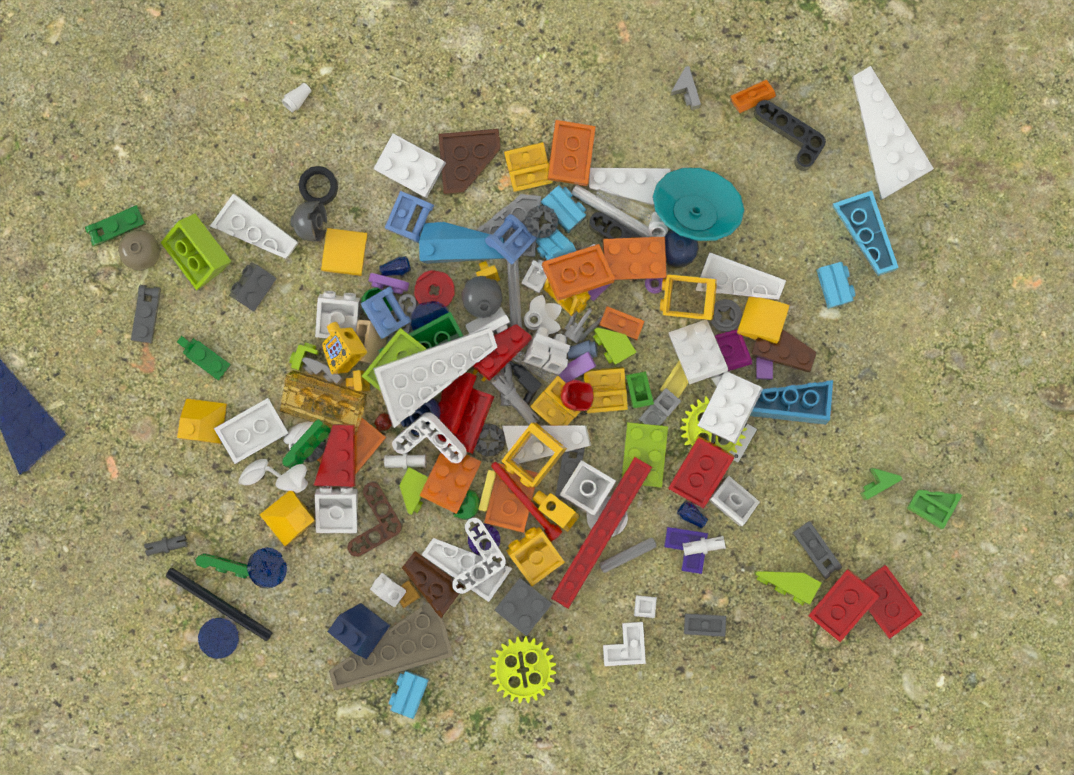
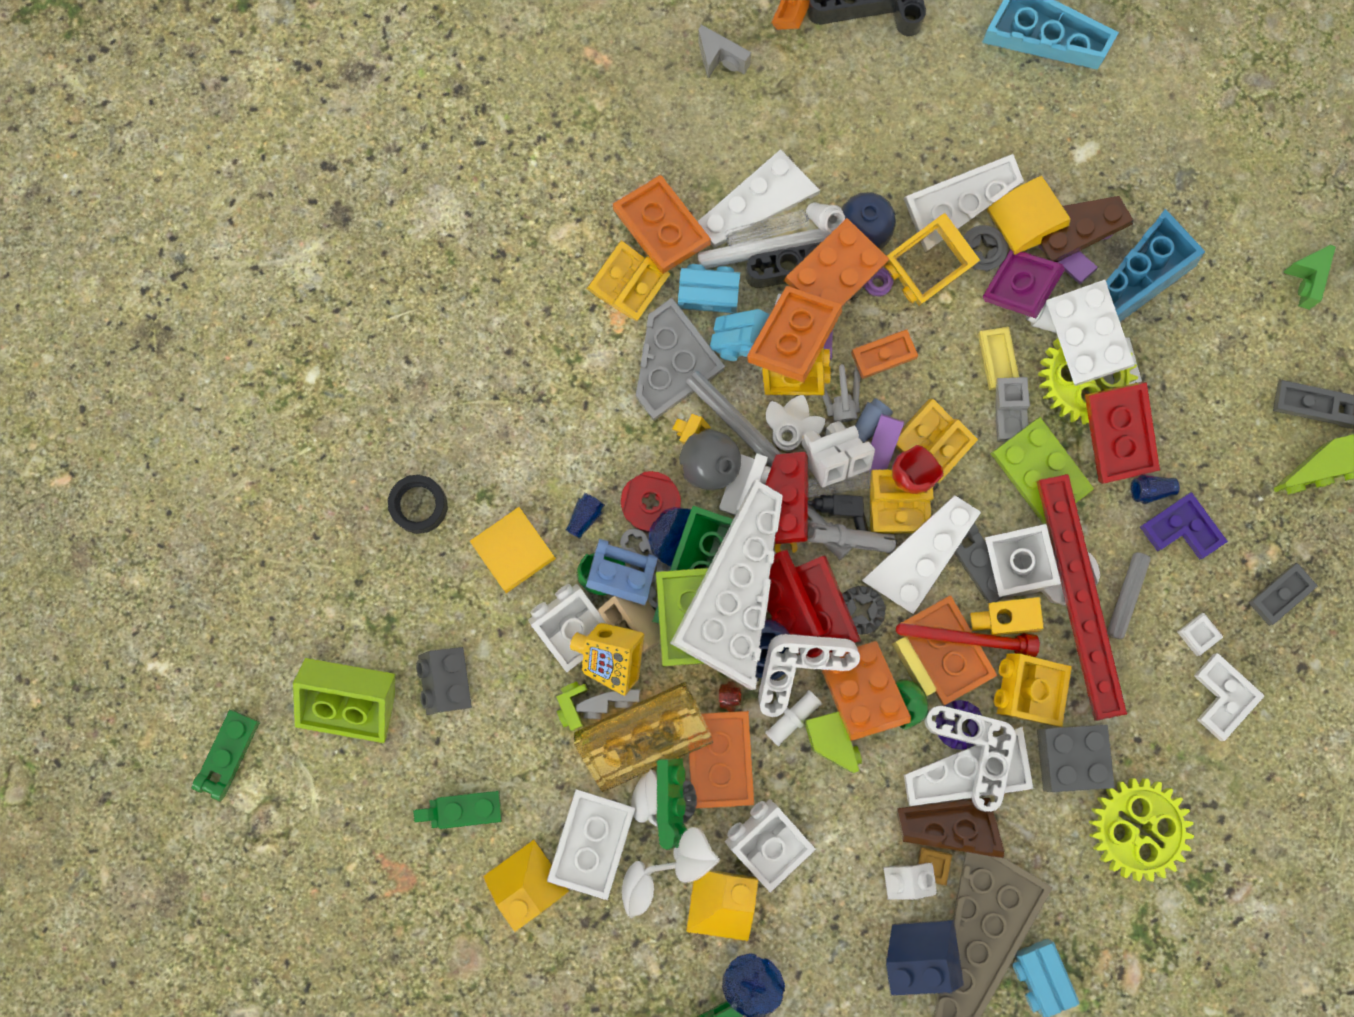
camera: 40 degrees left, 5 degrees down
dark tan cylinder [118,230,160,271] -> none
dark grey plate [131,284,161,344] -> none
white wing [210,194,299,259] -> none
white cone [282,83,312,112] -> none
dark grey cylinder [291,201,327,242] -> none
red wing [313,424,355,487] -> none
yellow tile [346,370,371,392] -> none
reddish brown beam [347,482,402,557] -> none
medium lavender plate [368,273,410,294] -> none
white plate [374,134,446,198] -> none
medium blue plate [385,191,434,243] -> none
dark azure wedge [419,222,505,264] -> none
reddish brown plate [438,128,501,195] -> none
medium blue plate [485,214,537,265] -> none
yellow window [502,422,567,487] -> none
white bracket [521,260,547,293] -> none
dark grey gear [525,205,558,238] -> none
lime slope [593,328,636,366] -> none
bright green slope [626,371,654,408] -> none
teal dish [653,168,745,241] -> none
white plate [669,320,728,384] -> none
white pin [683,536,726,556] -> none
white slope [709,476,760,526] -> none
medium azure brick [816,262,855,309] -> none

